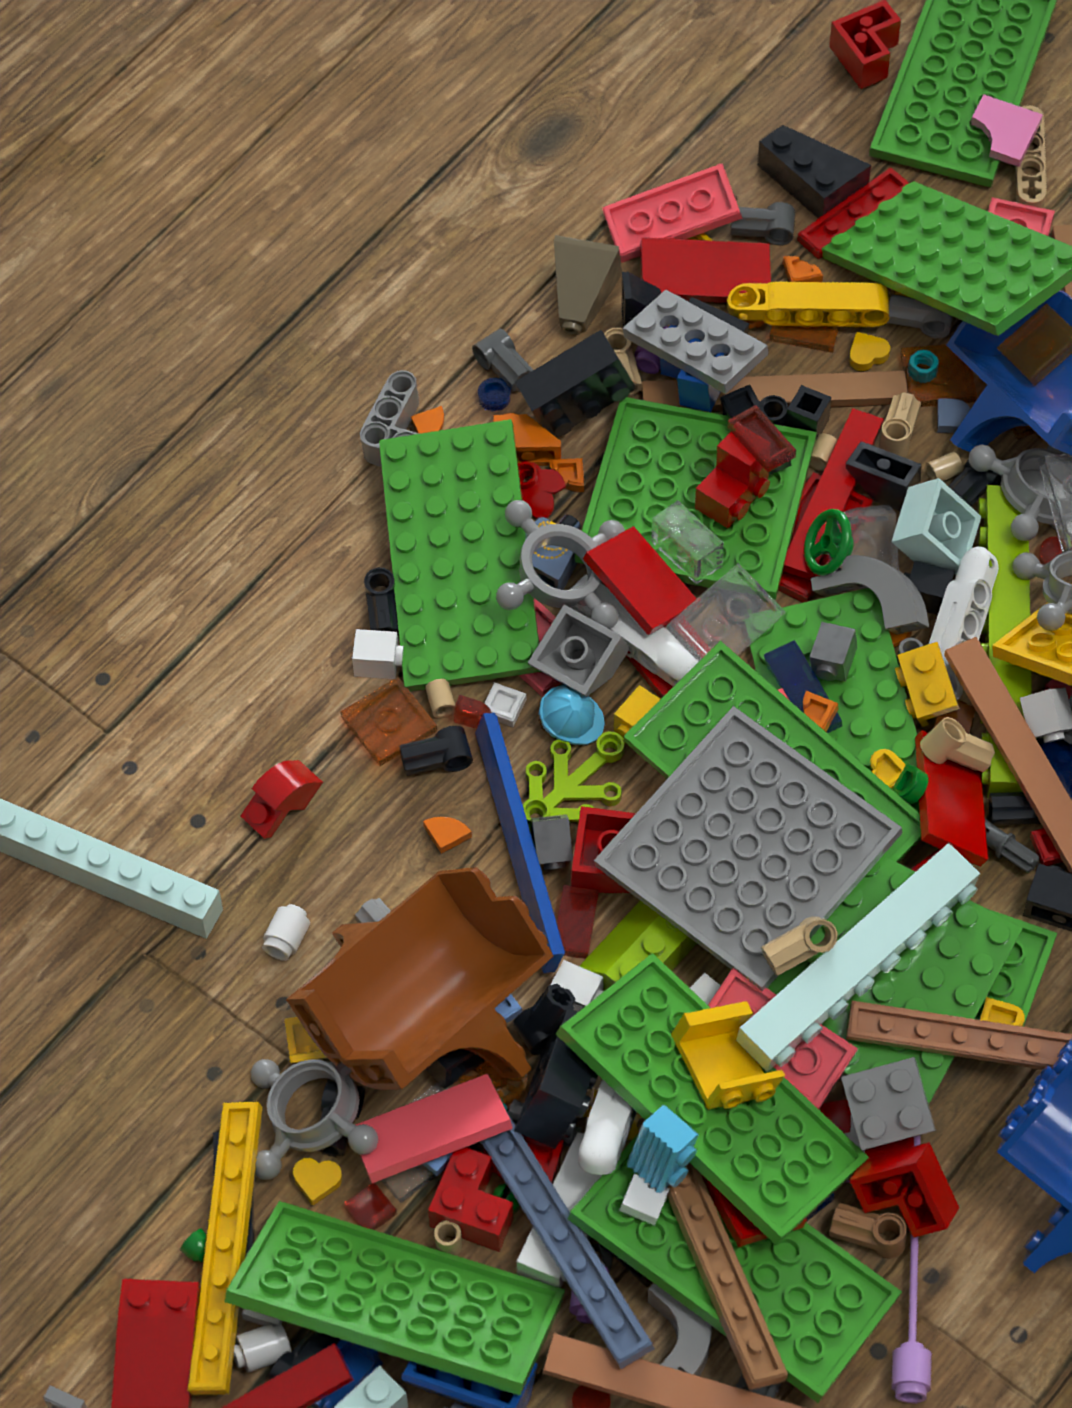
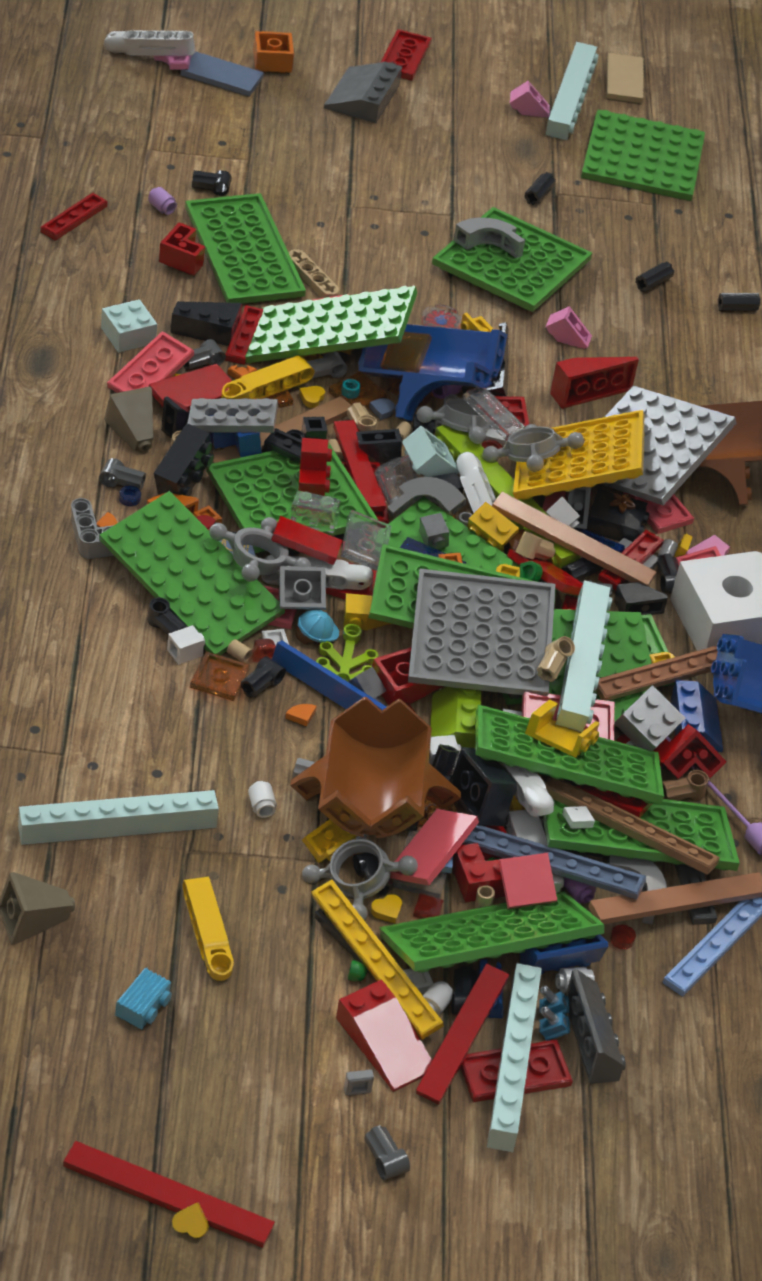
camera: 45 degrees left, 15 degrees down
red brick [240,760,323,838] -> none
medium azure brick [627,1105,699,1193] -> none
clear red tile [728,405,796,472] -> none
green piece [804,509,854,576] -> none
bright pink tile [971,94,1043,167] -> none
none -> light aqua brick [101,299,157,353]
none -> yellow piece [183,877,234,981]
none -> coral tile [499,853,557,909]
none -> blue slope [671,680,723,752]

